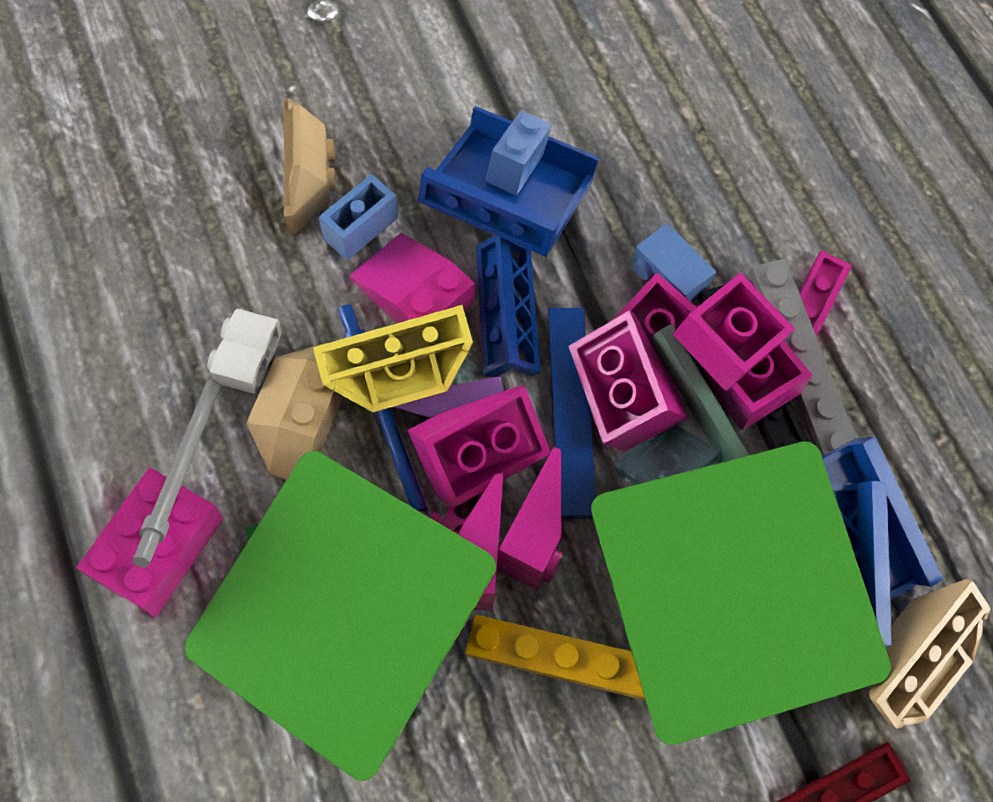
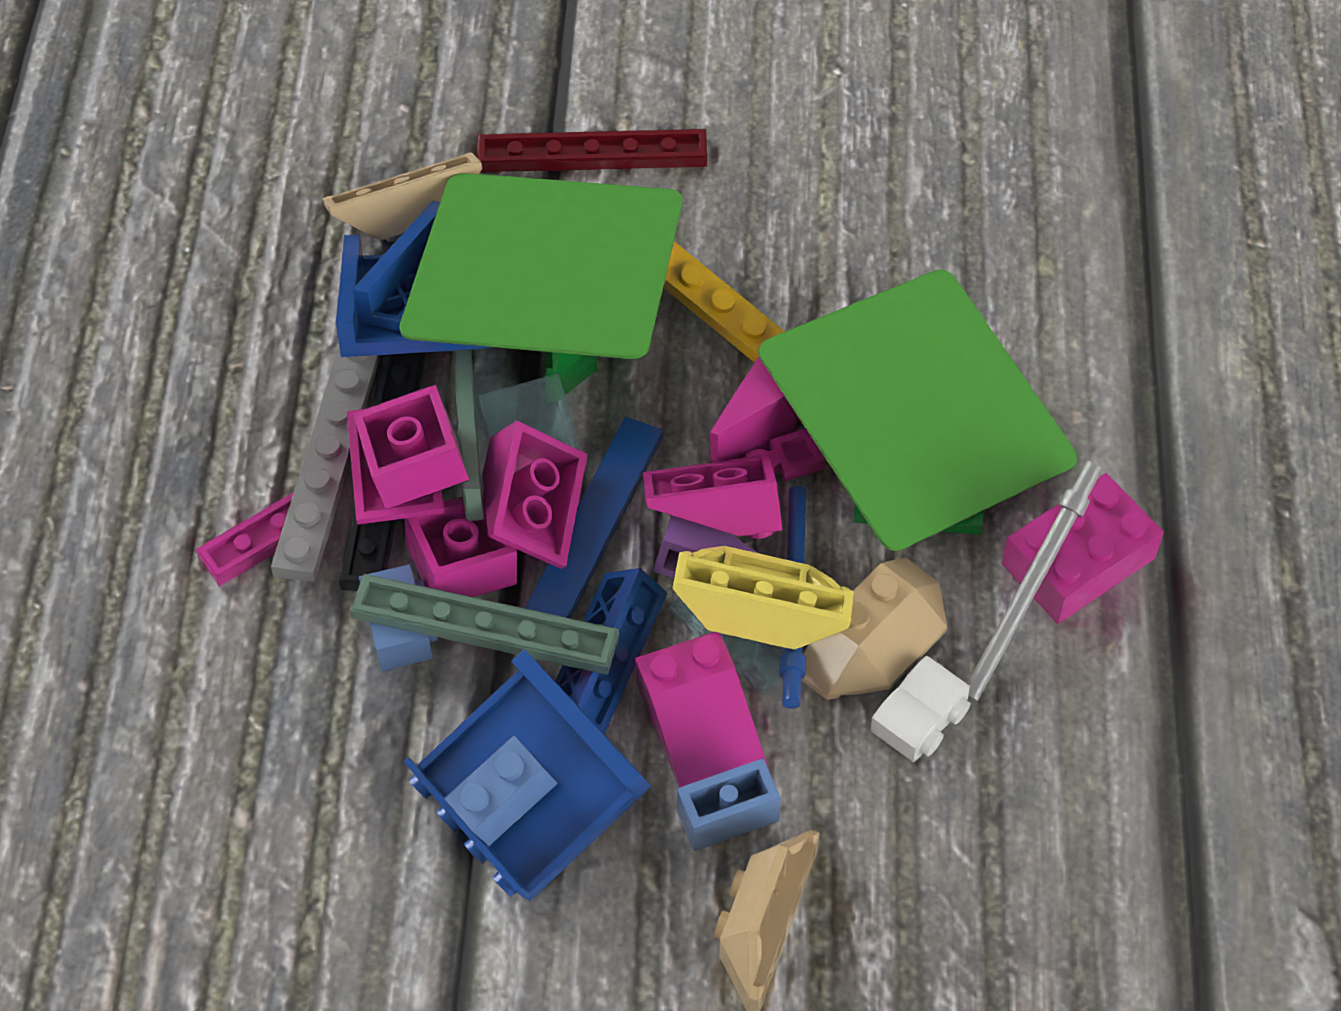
camera: 150 degrees left, 10 degrees down
dark pink slope [496,447,563,591] -> none
none -> sand green tile [350,574,619,675]

